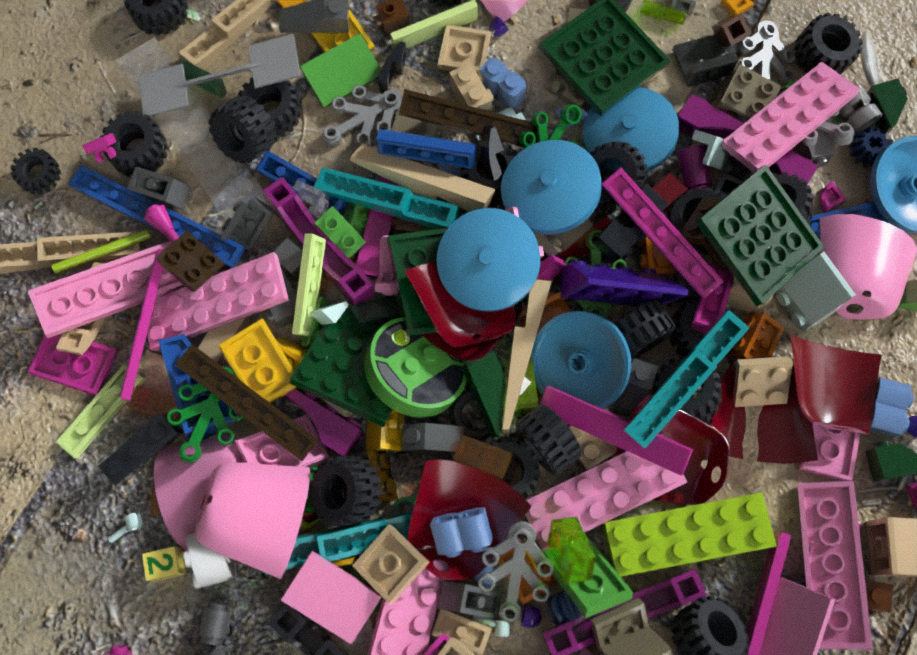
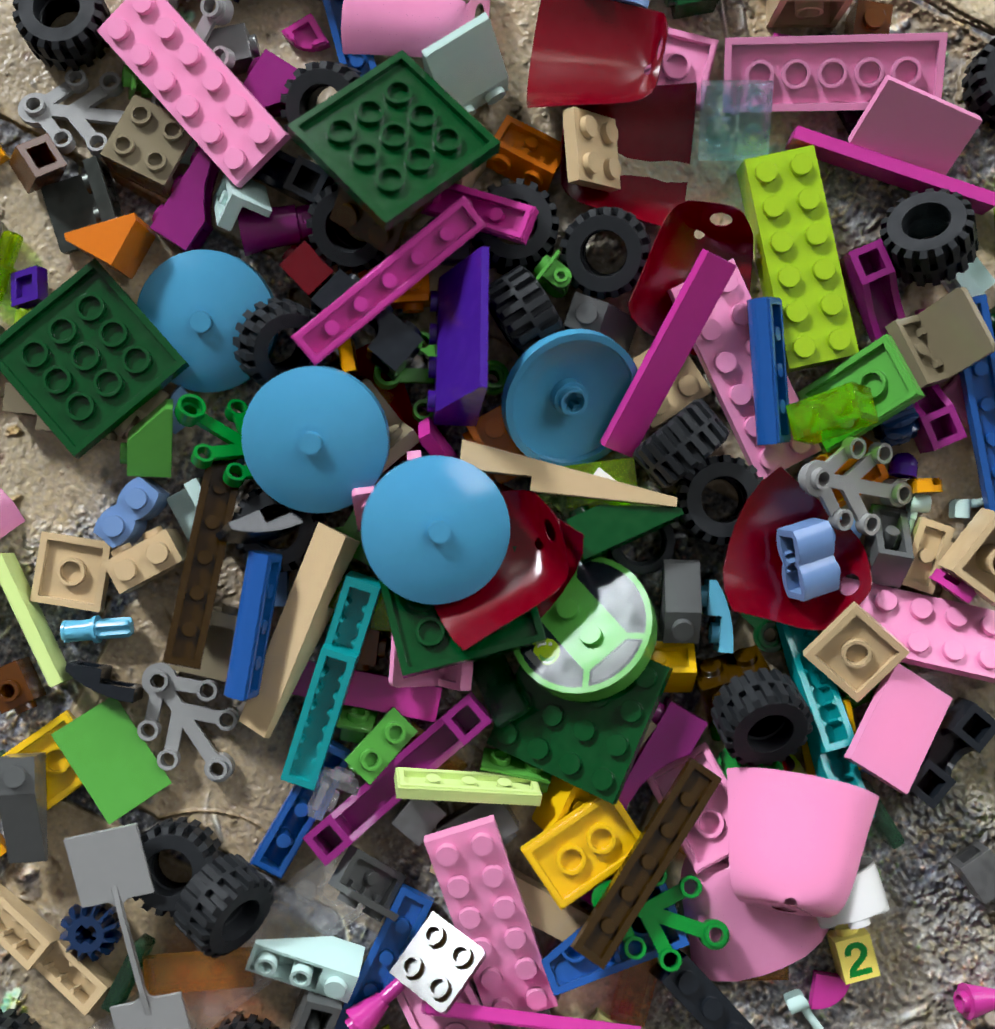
camera: 95 degrees left, 15 degrees up
flat silver brick [199,603,231,645] -> none
light aqua slope [310,302,348,325] -> none
clear orange tile [453,435,513,480] -> none
dark purple hinge [489,16,509,37] -> none
teal slope [623,310,749,449] -> none
none -> dark purple plate [10,265,48,309]
none -> dark blue gear [59,903,122,962]
none -> medium azure axle [60,615,135,643]
none -> orange slope [64,213,156,279]
none -> bright green slope [120,399,173,477]
none -> clear orange tile [143,947,256,995]
none -> light aqua slope [245,936,365,1003]
none -> light orange tile [338,337,361,377]
none -> bright green hinge [534,250,572,298]
none -> clear light blue slope [698,80,774,161]
none -> medium azure slope [701,579,734,653]
none -> blue brick [747,297,791,445]
none -> dark pink tile [808,970,850,1009]
none -> clear green tile [862,777,904,849]
none -> light orange tile [907,478,943,494]

